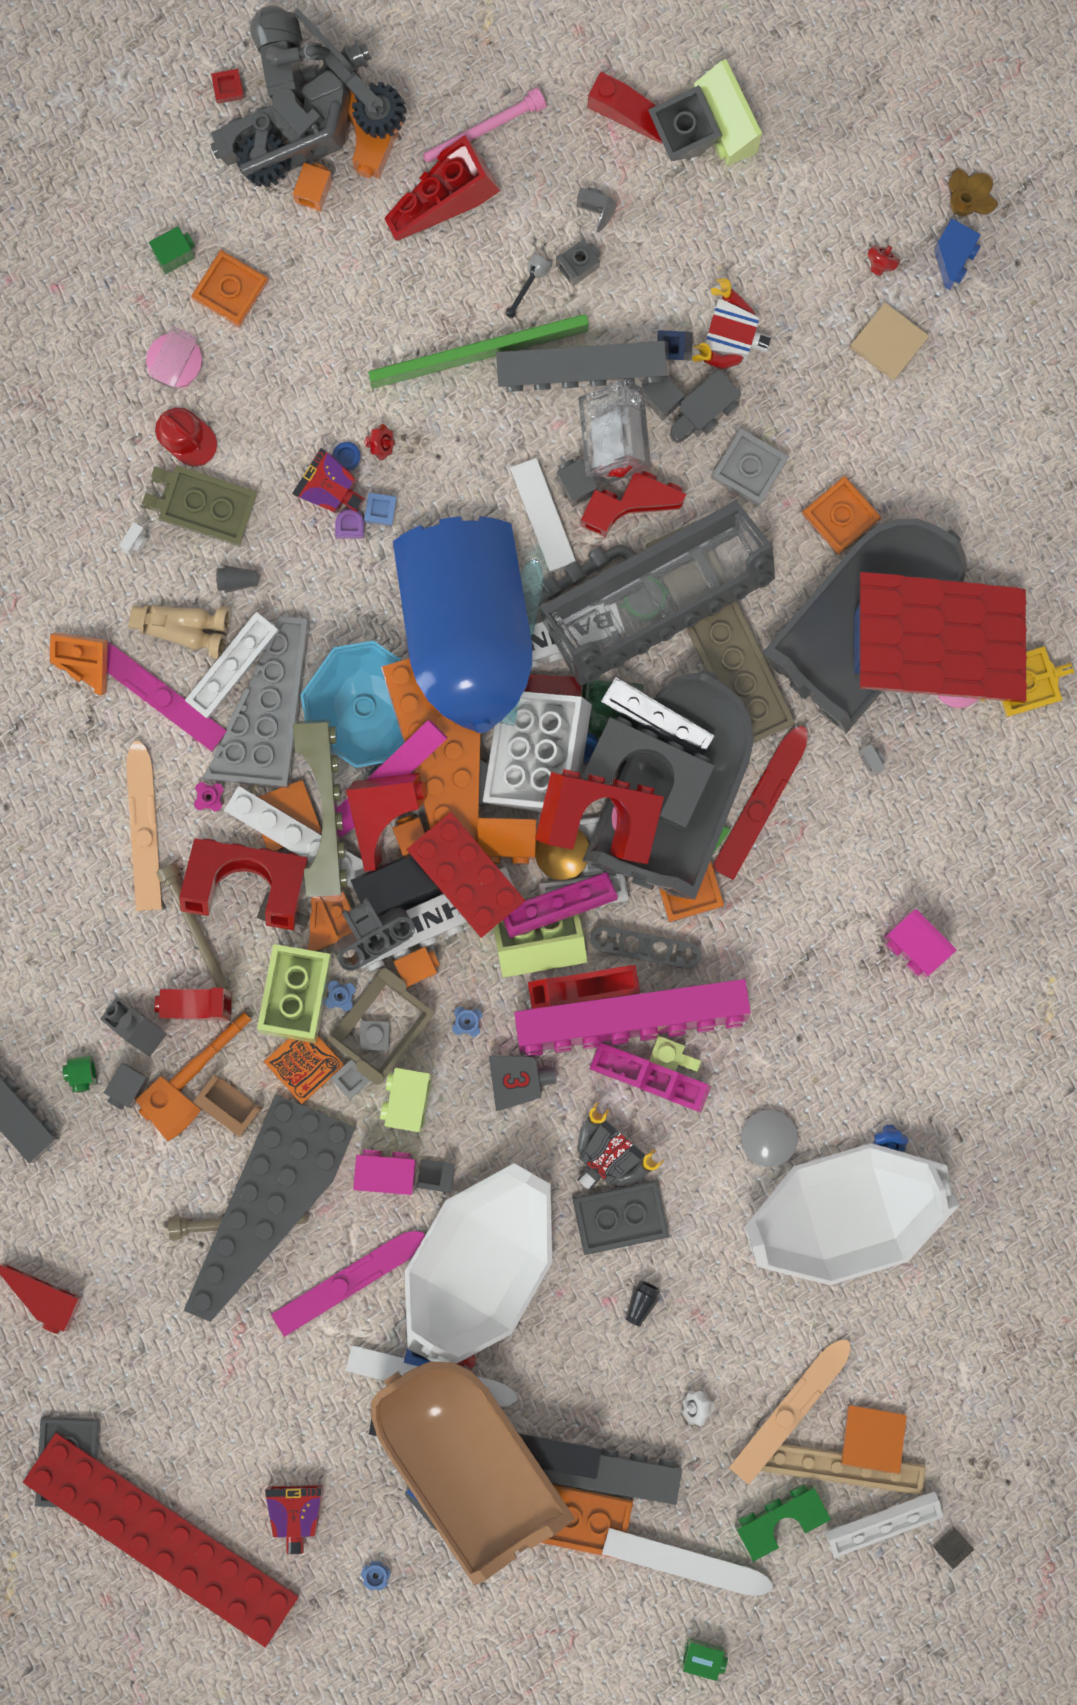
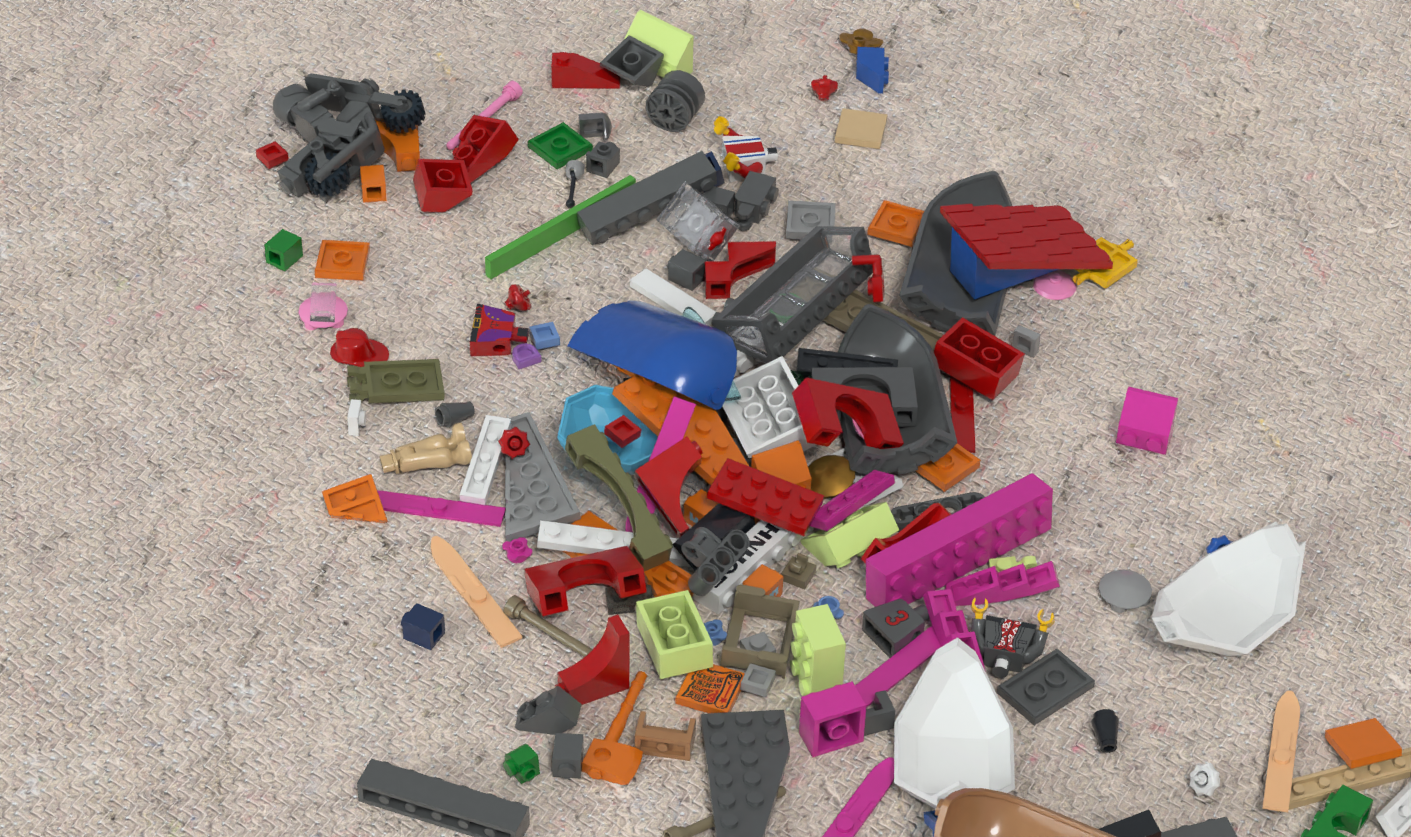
camera: 25 degrees left, 40 degrees down
none -> dark blue brick [401,603,445,651]
none -> red slope [413,159,473,212]
none -> red piece [498,427,531,459]
none -> green tile [528,122,593,170]
none -> red plate [604,415,642,448]
none -> dark grey wheel [646,70,705,132]
none -> dark tan tile [781,553,817,590]
none -> red plate [852,254,885,302]
none -> dark pink piece [855,626,941,708]
none -> dark pink slope [923,589,986,672]
none -> red brick [934,317,1025,400]

